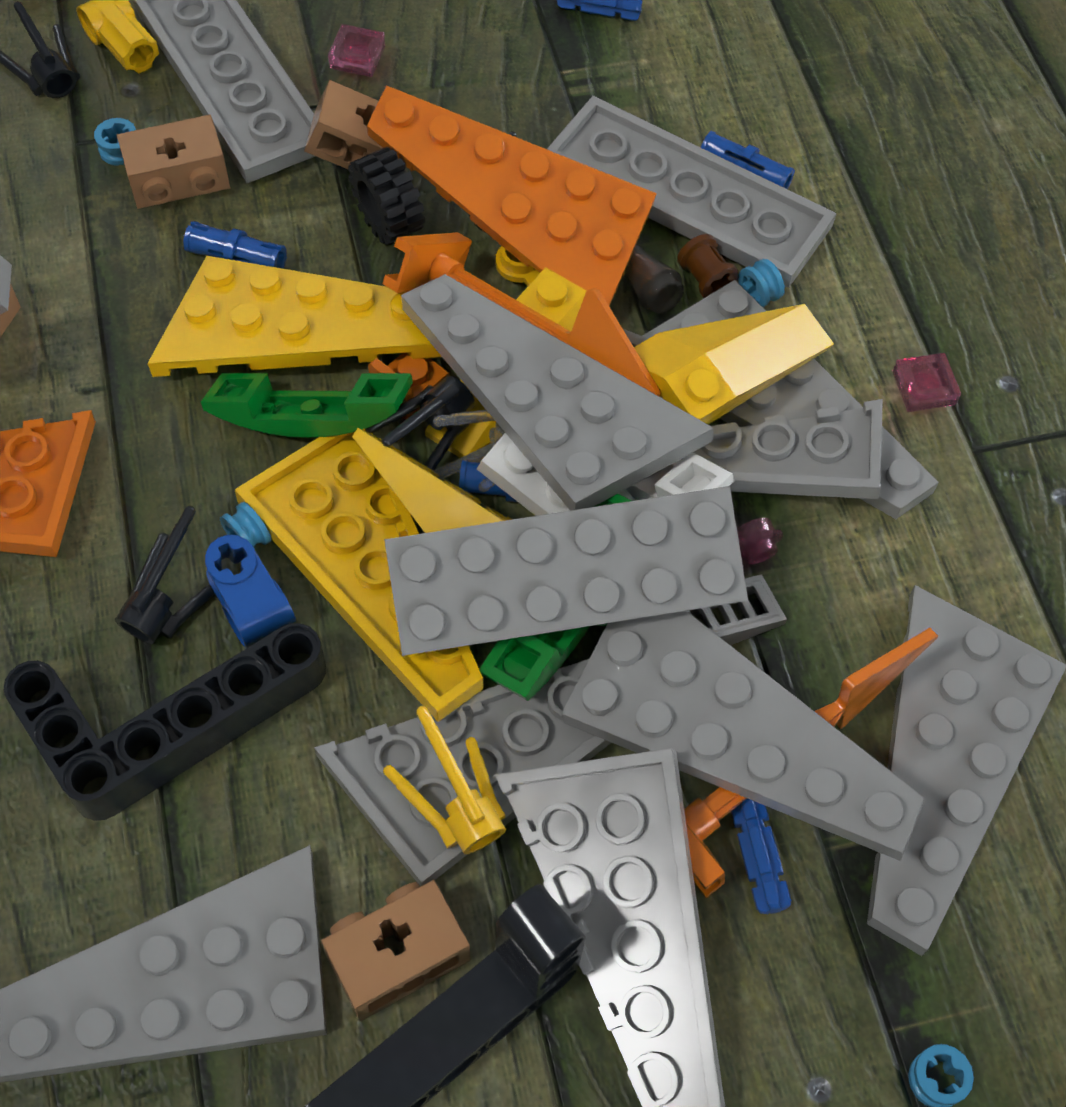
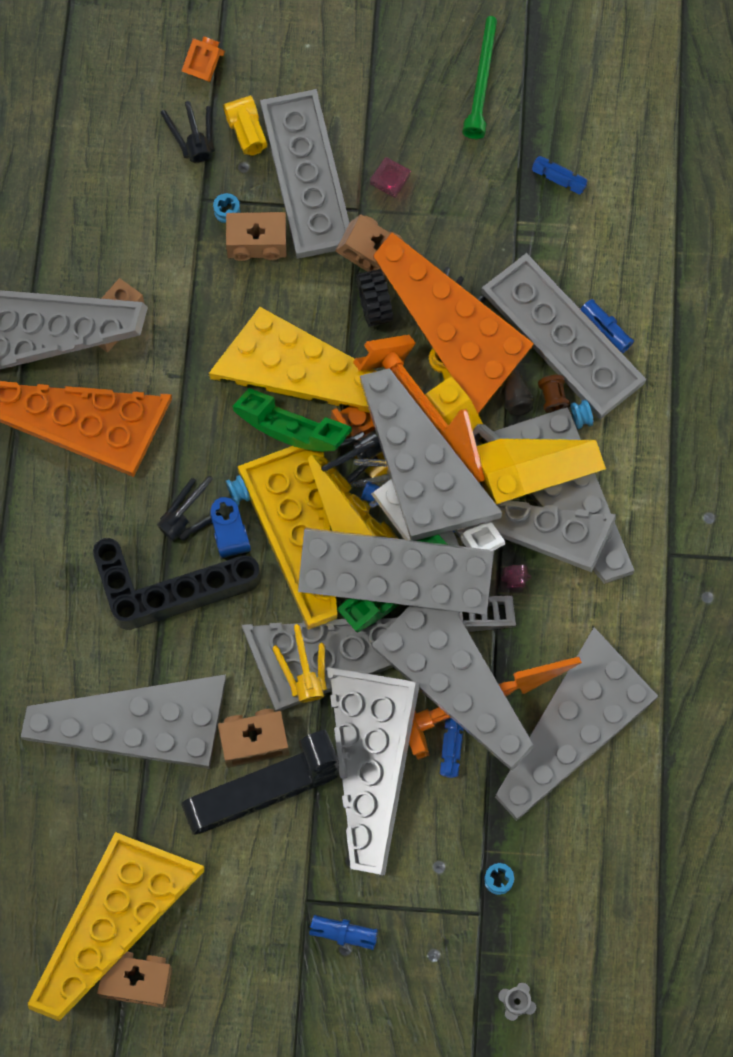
camera: 20 degrees right, 10 degrees up
blue pin [183,221,287,269] -> none
clear pink plate [892,353,961,412] -> none

